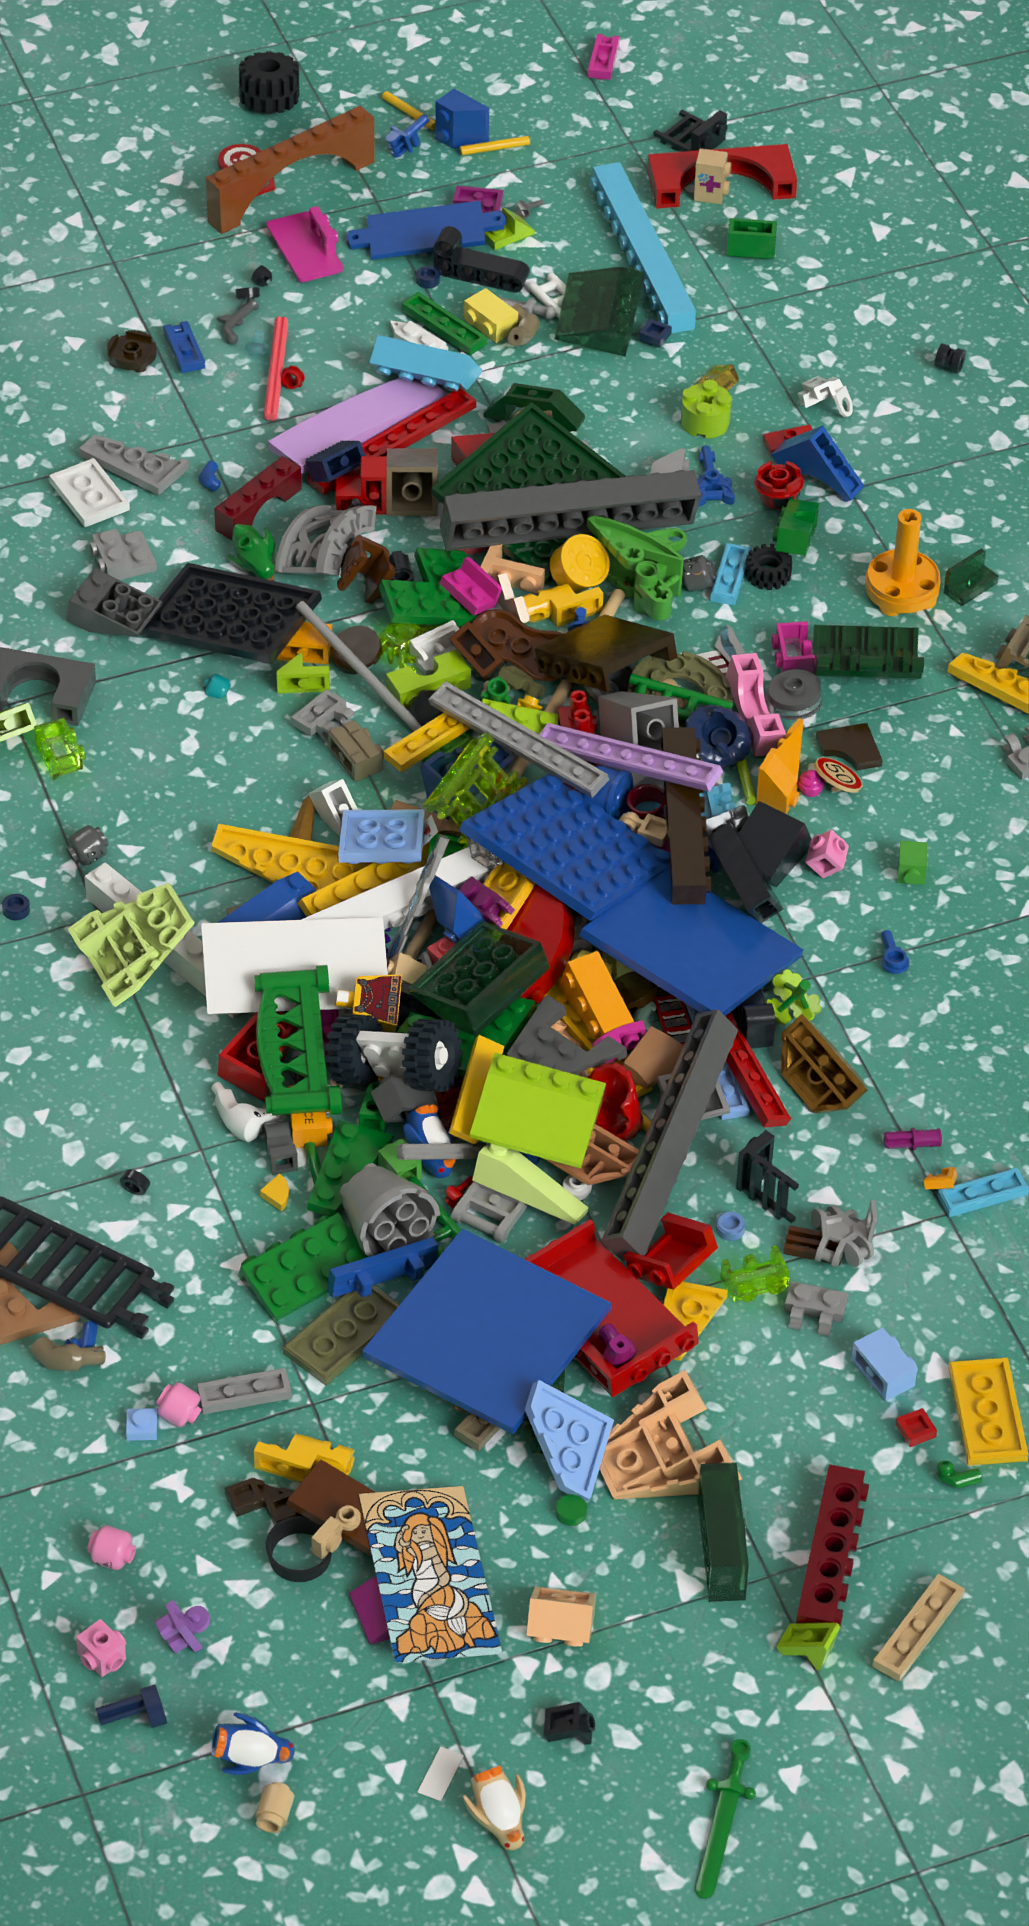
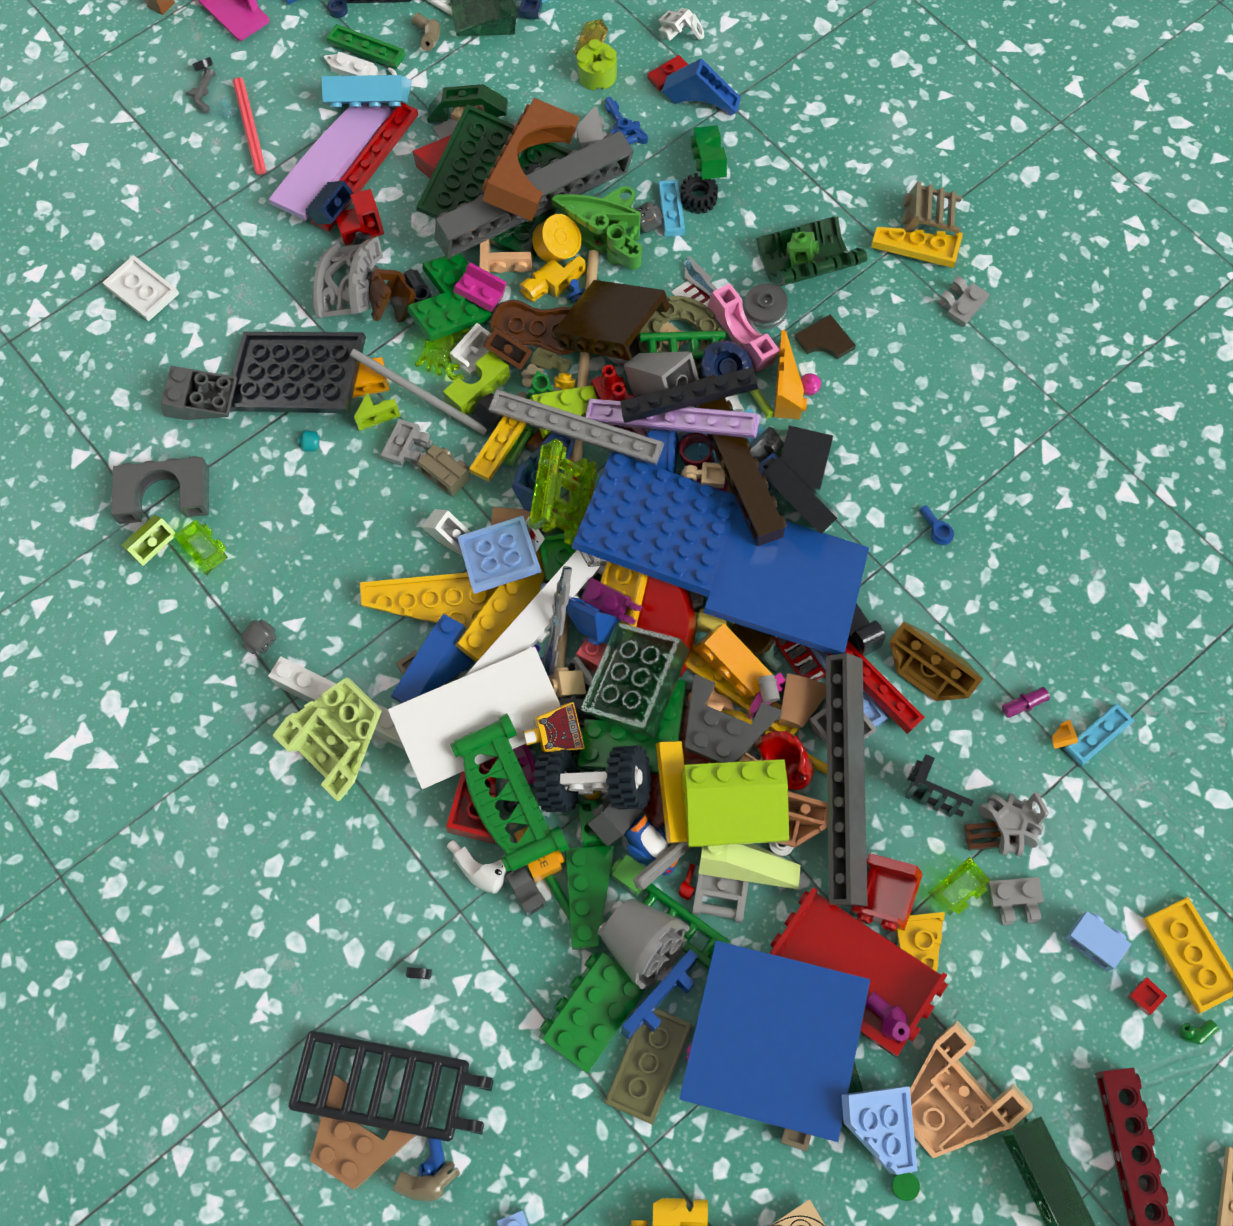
camera: 15 degrees left, 20 degrees up
dark blue tile [2,894,30,920] -> none
light grey wing [79,435,190,496] -> none
light grey plate [89,529,157,580] -> none
dark brown plate [107,330,157,373] -> none
bright pink head [155,1382,202,1427] -> none
blue plate [163,321,205,373] -> none
light grey plate [197,1368,292,1415] -> none
blue arm [199,461,221,492] -> none
dark red arch [214,456,302,540] -> none
green animal [228,524,275,581] -> none
black hinge [251,265,272,287] -> none
yellow tile [260,1173,289,1212] -> none
red plate [281,365,305,389] -> none
pearl gold bar [289,795,315,841] -> none
dark brown tile [330,625,382,675] -> none
dark tan slope [387,448,438,516] -> none
light yellow brick [464,288,518,343] -> none
light grey sword [470,293,556,319] -> none
tile [492,573,530,623] -> none
medium blue tile [716,1212,746,1241] -> none
red cone [754,461,804,510] -> none
lime plant [765,969,821,1025] -> none
dark pink window [771,621,815,674] -> none
bright pink brick [805,829,849,879] -> none
piece [814,757,863,793] -> none
light orange piece [865,509,940,616] -> none
bright green brick [897,841,927,885] -> none
clear green panel [944,548,999,606] -> none
none -> dark orange arch [481,98,580,221]
none -> black plate [620,367,758,423]
none -> light grey piece [758,675,780,703]
none -> bright green brick [787,232,819,266]

